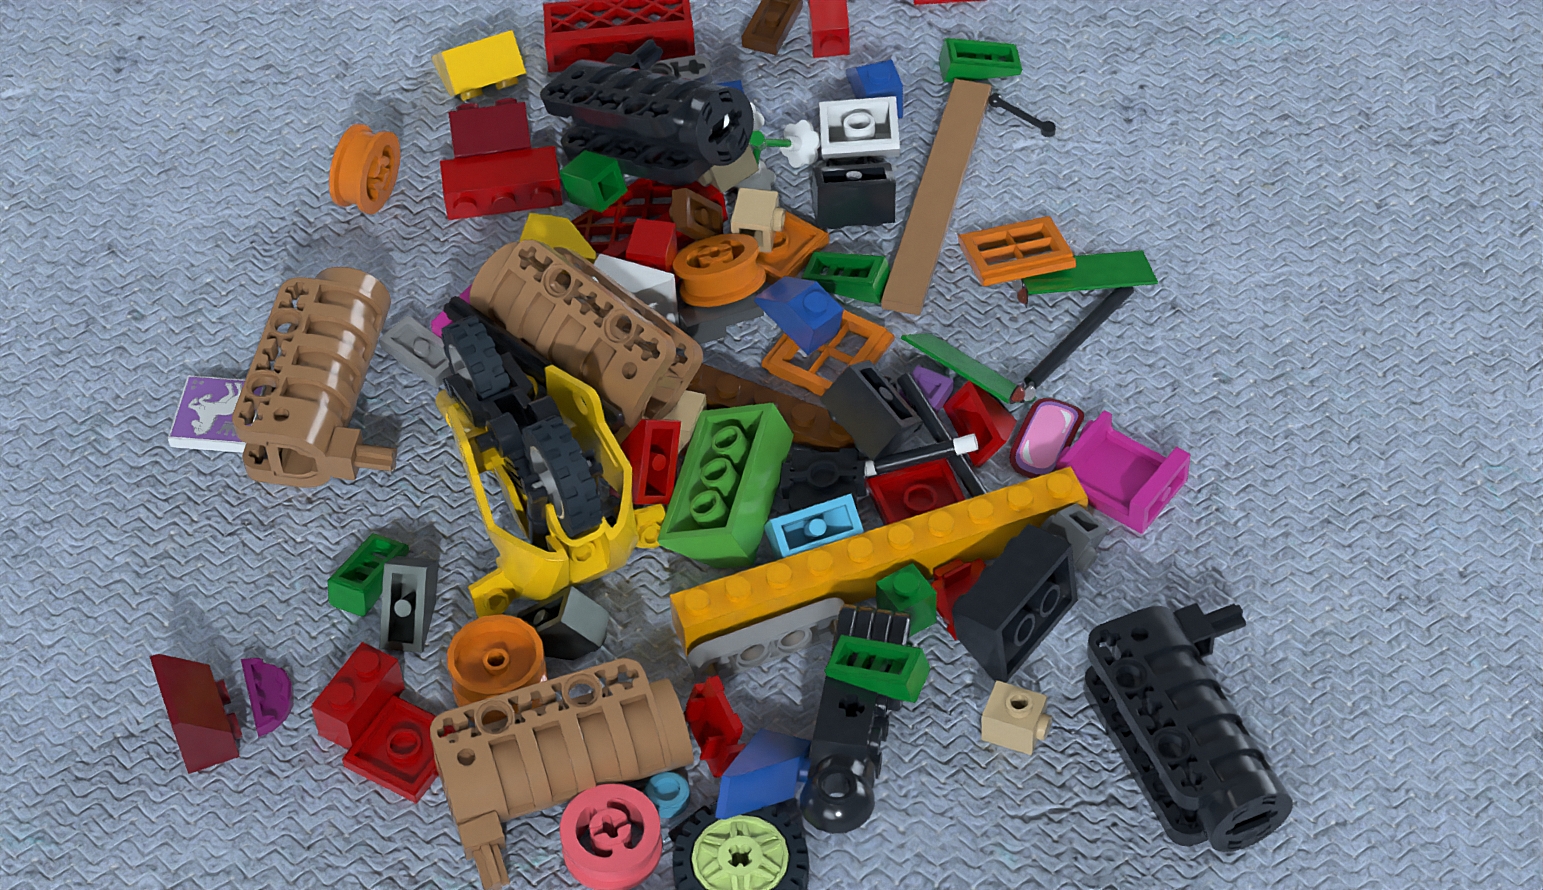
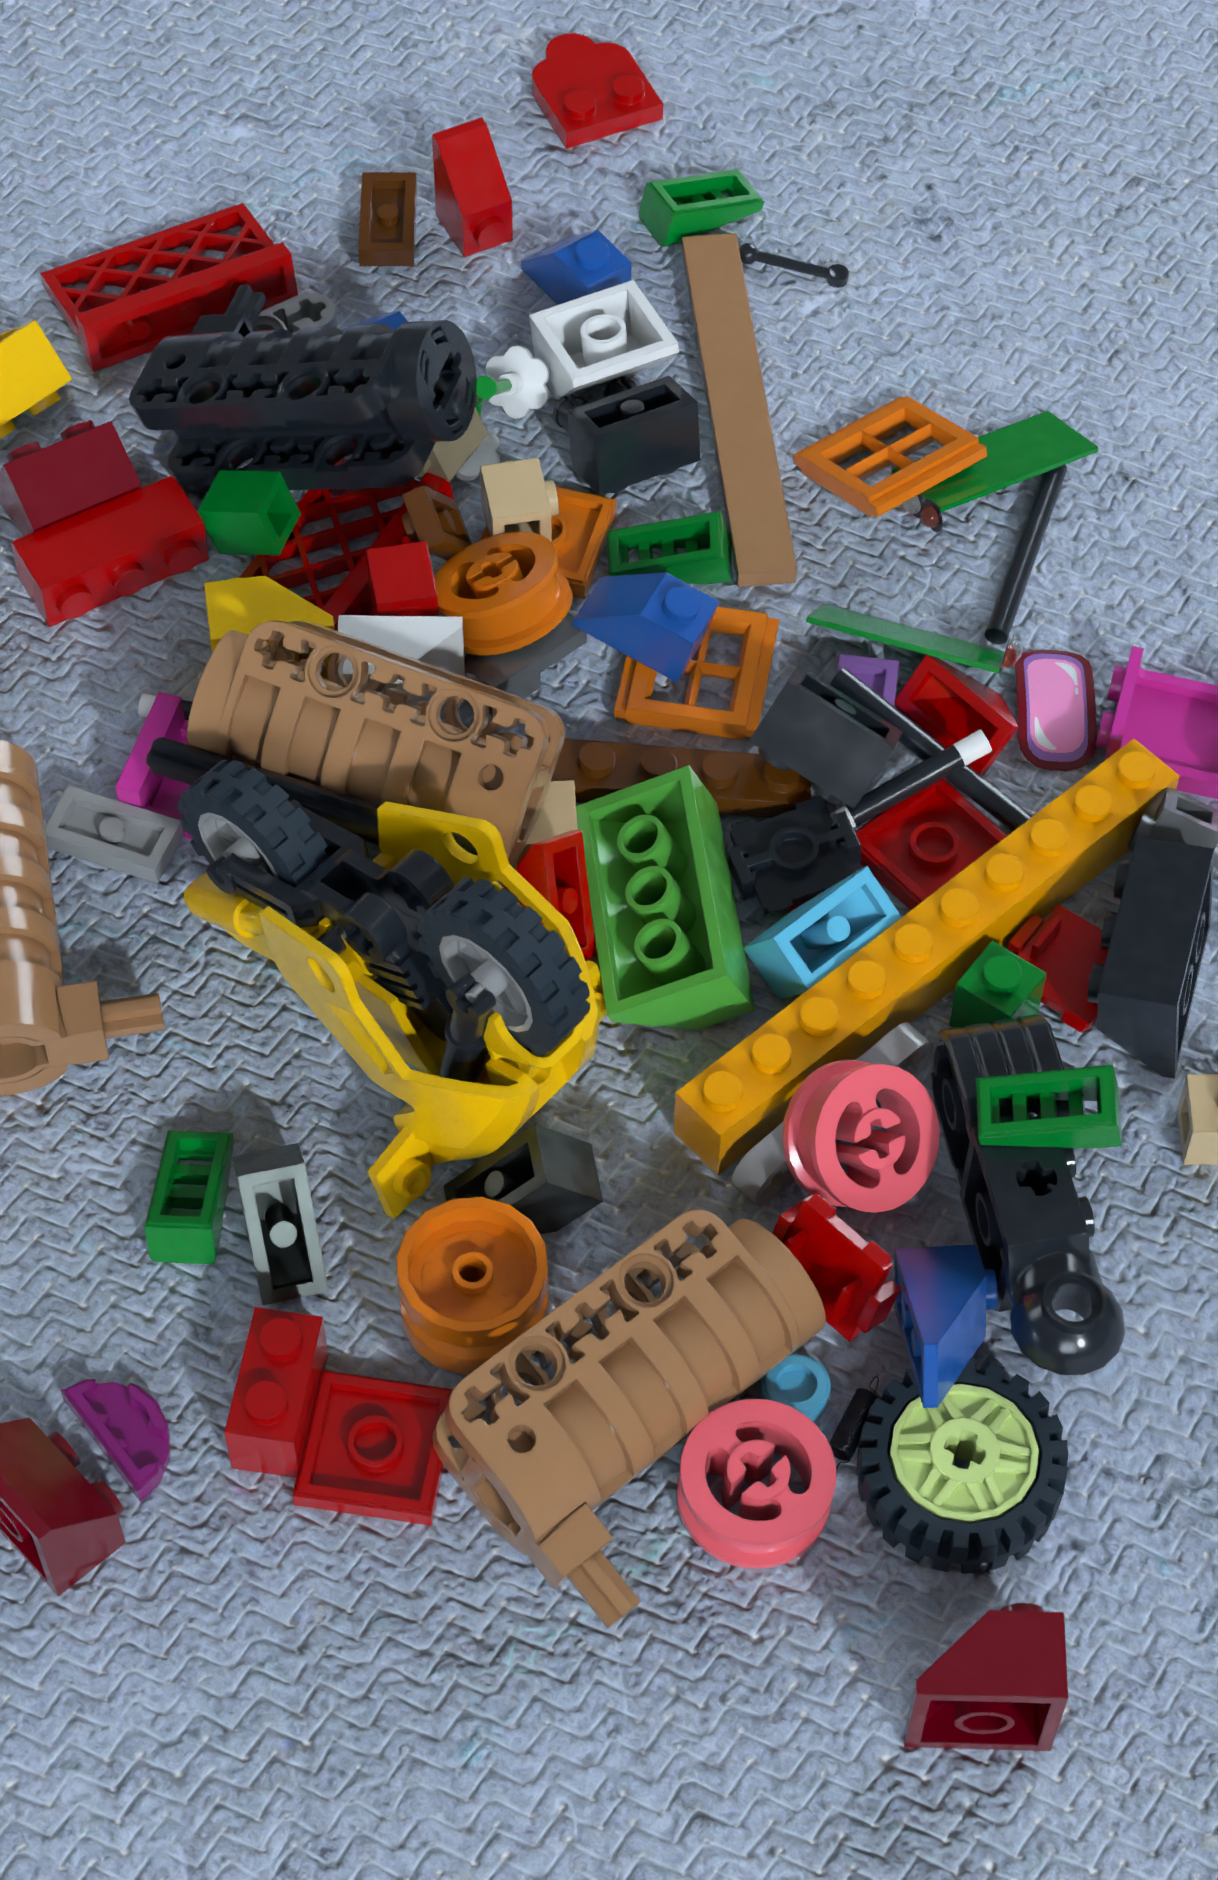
camera: 25 degrees left, 5 degrees up
none -> coral wheel [783,1060,940,1213]

